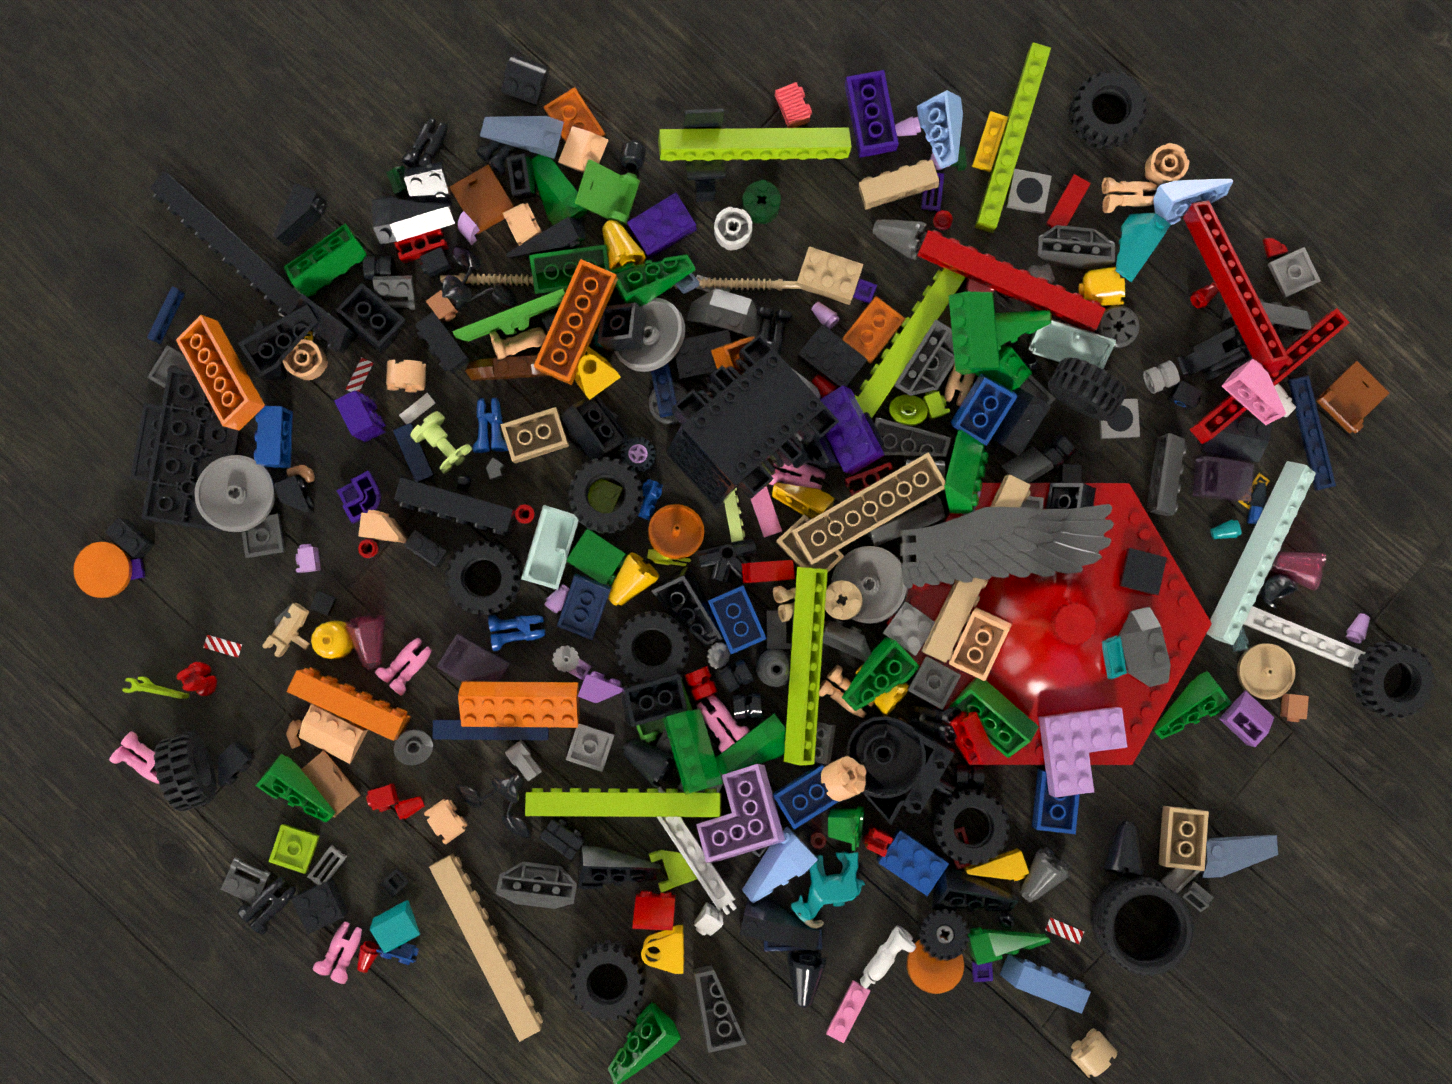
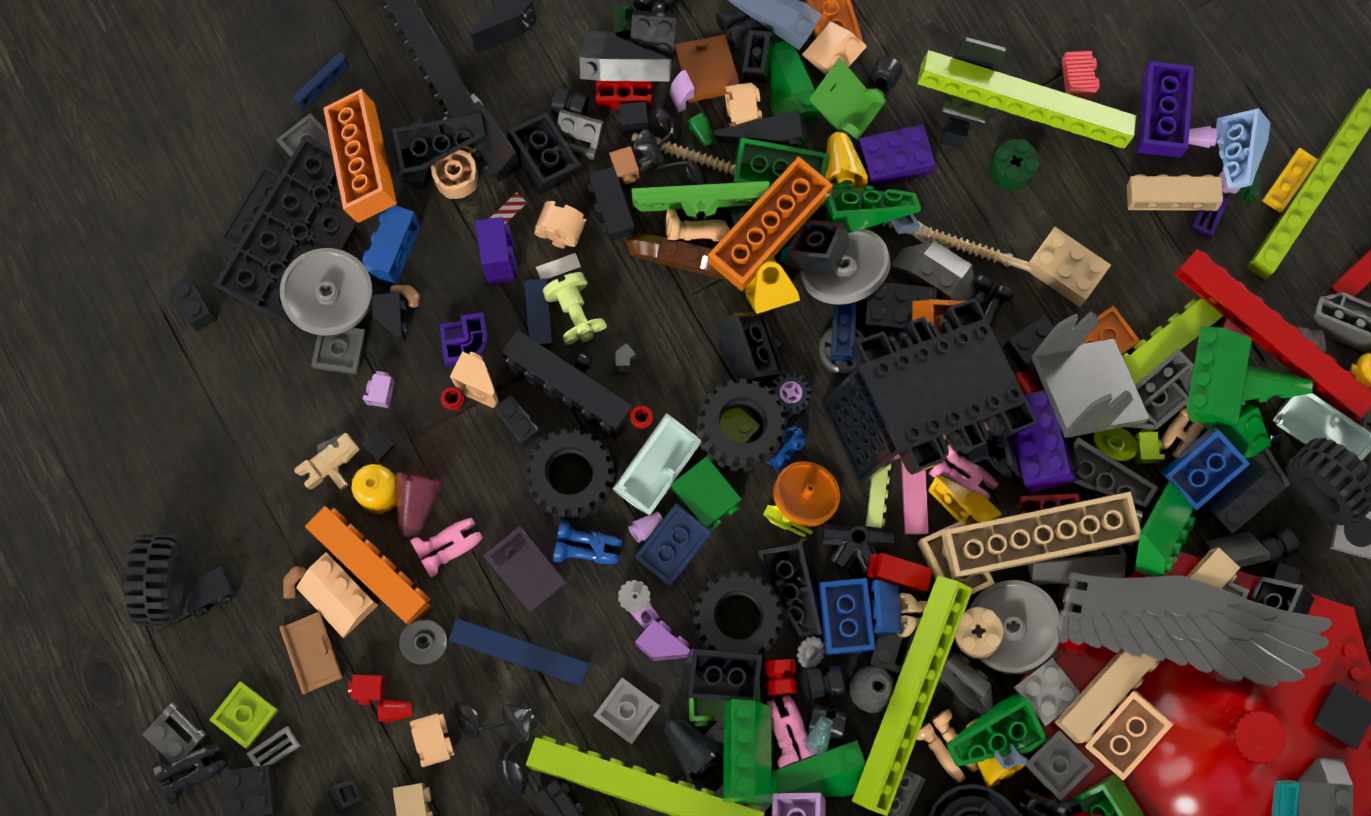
camera: 20 degrees right, 10 degrees down
orange piece [74,542,132,598] -> none
bright pink piece [109,731,159,784] -> none
lime flag [122,676,190,699] -> none
dark purple tile [130,558,145,580] -> none
red piece [177,662,217,696] -> none
sticker [203,635,242,657] -> none
green wedge [255,754,336,822] -> none
green slope [284,223,367,297] -> none
orange brick [458,682,580,728] -> none
blue piece [473,398,508,453] -> none
tan brick [501,407,570,464] -> none
light grey piece [505,740,542,781] -> none
yellow cone [608,552,659,606] -> none
white brick [714,207,752,251] -> none
lavender cone [811,302,839,329] -> none
dark purple tile [853,278,877,304] -> none
dark grey cone [873,219,927,260] -> none
red tile [933,210,953,230] -> none
light grey tile [1006,169,1052,214] -> none
none -> green cone [688,113,716,148]
none -> clear light blue cone [805,716,833,755]
none -> blue slope [868,580,902,638]
none -> sand blue piece [995,744,1027,769]
none -> piece [1031,312,1150,438]

